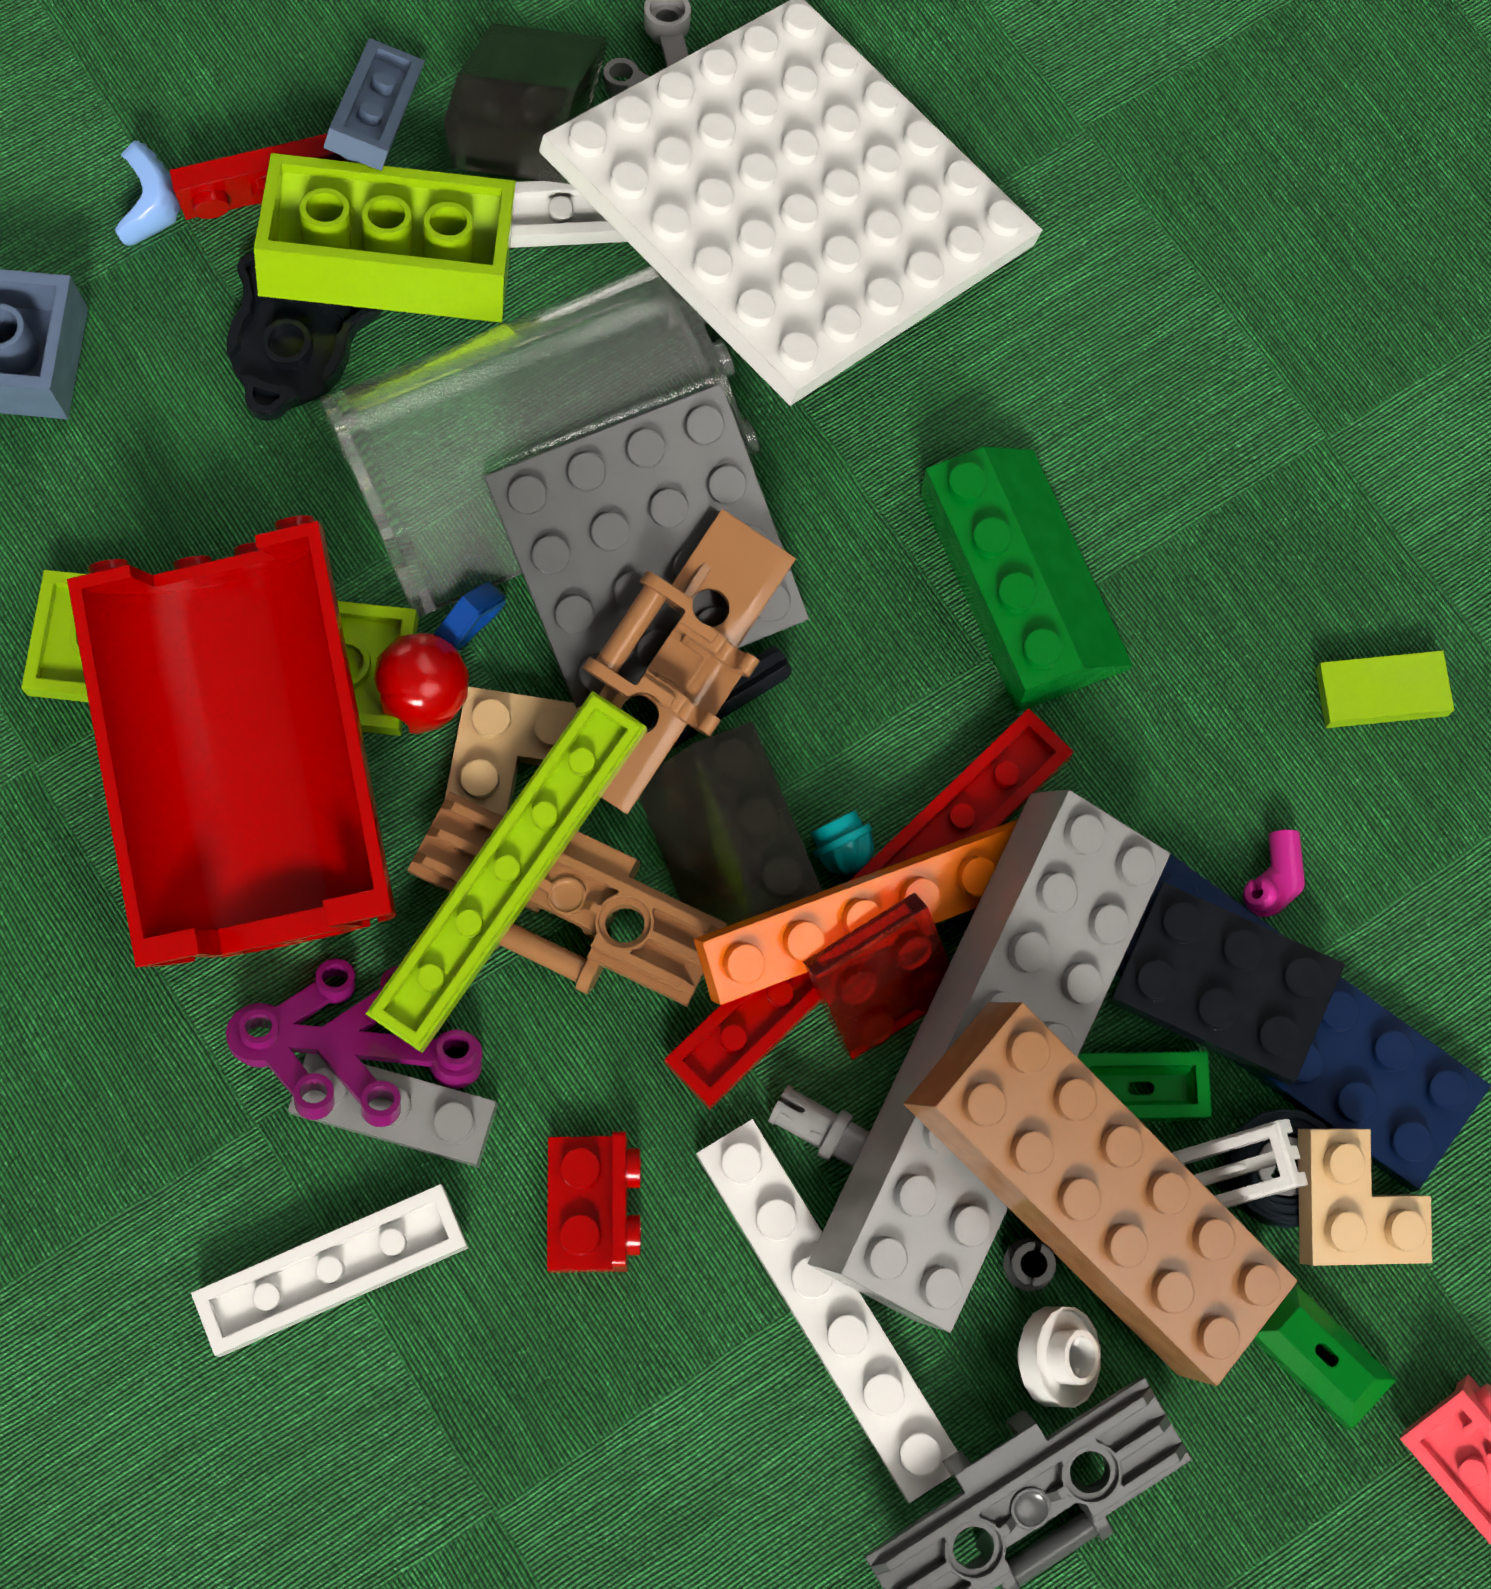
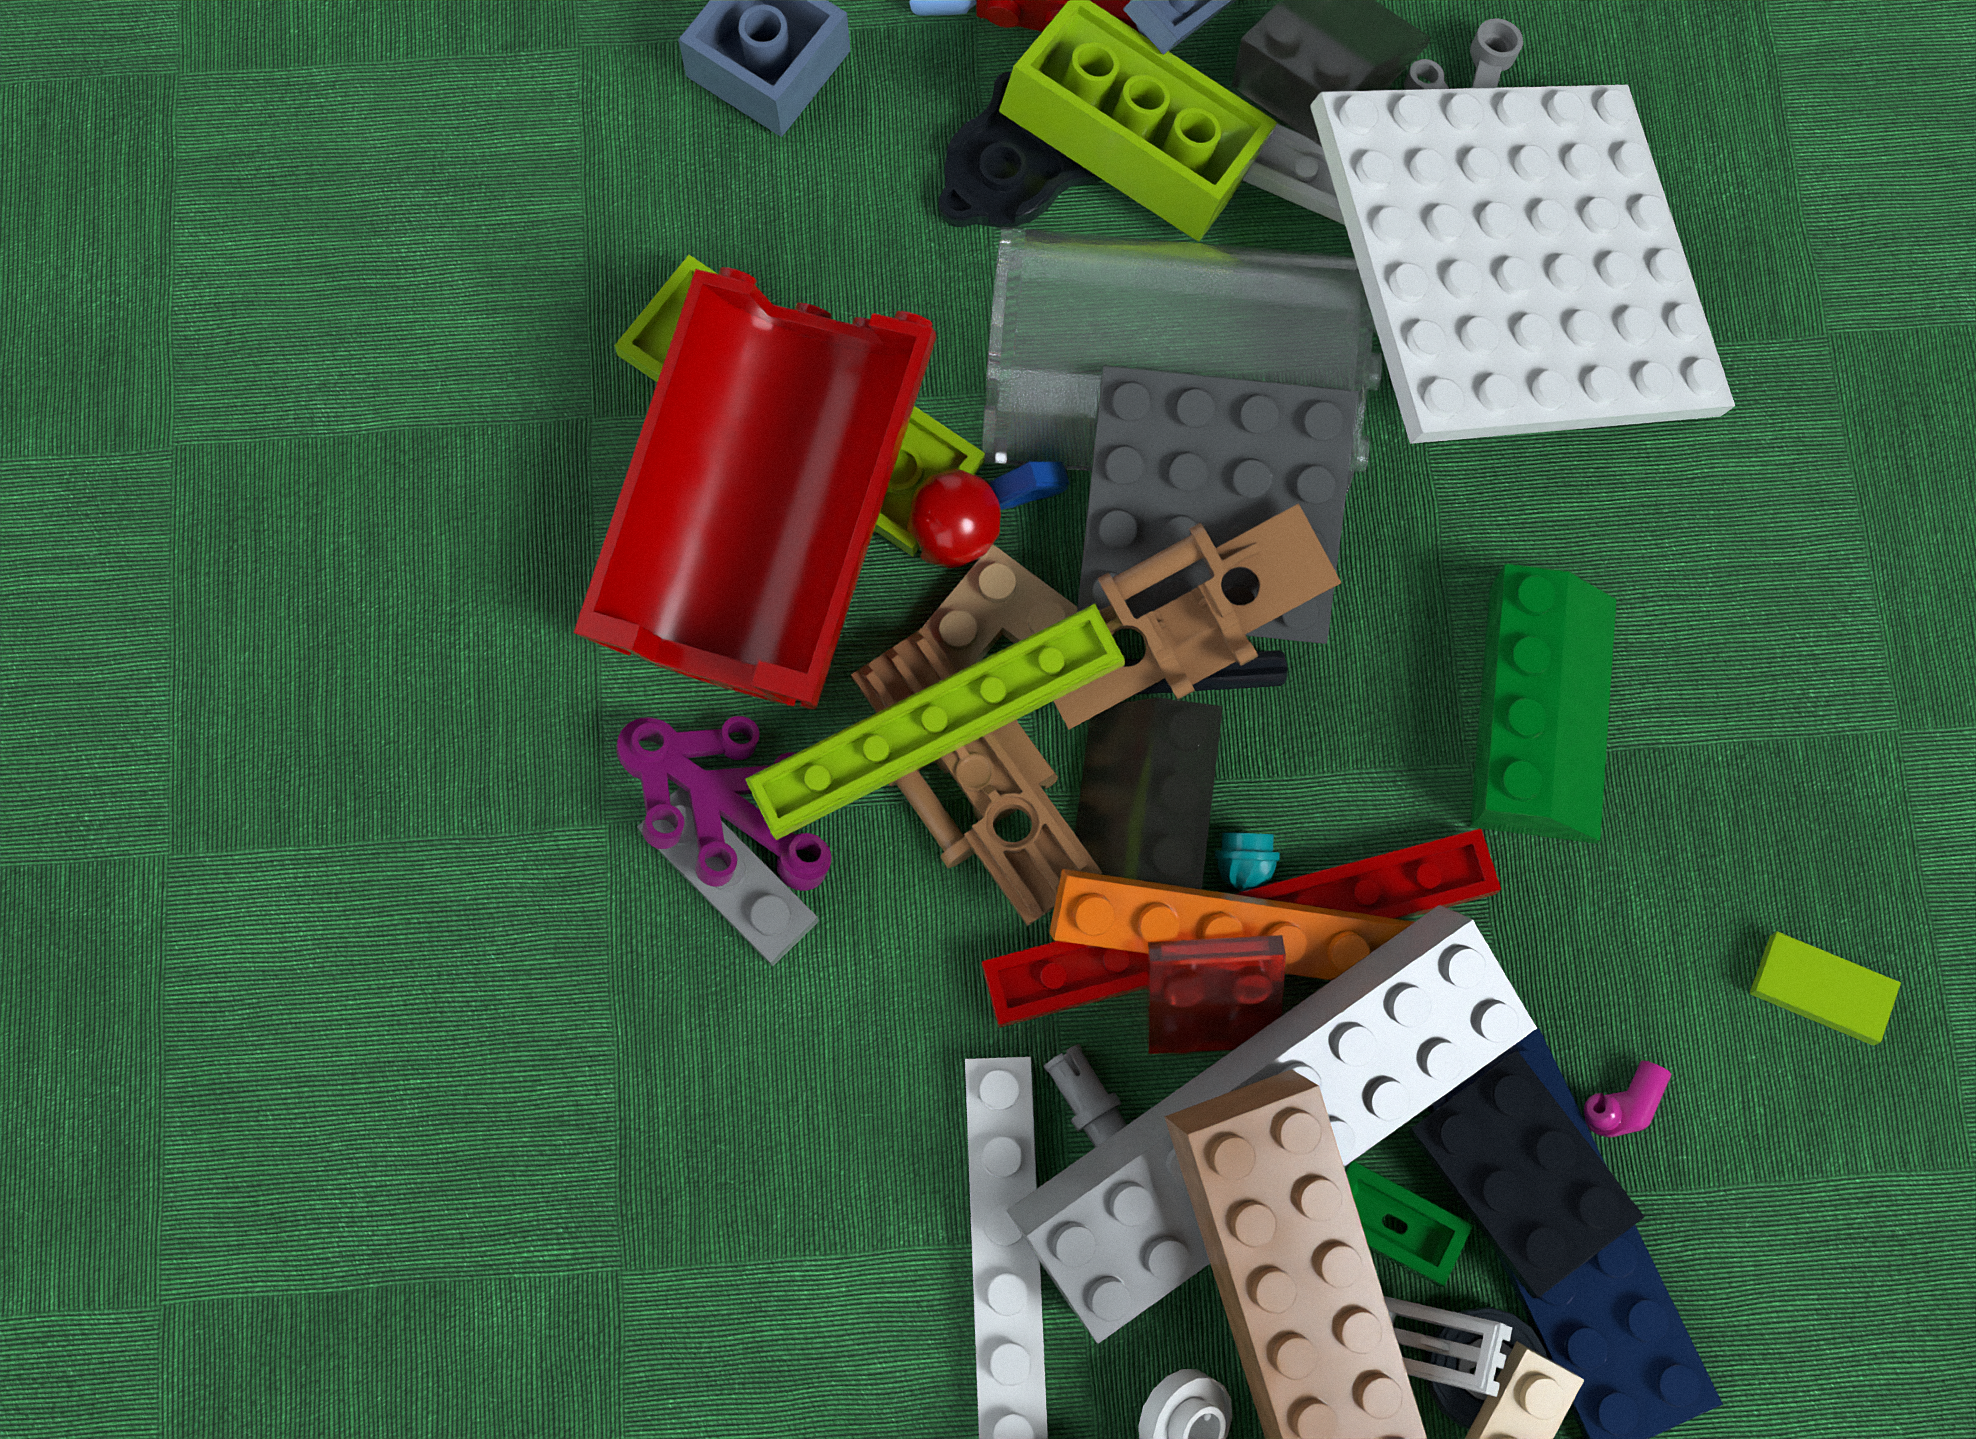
camera: 30 degrees right, 0 degrees up
white plate [191,1184,469,1357] -> none
red bracket [547,1131,641,1273] -> none
dark grey pin [1003,1238,1056,1291] -> none

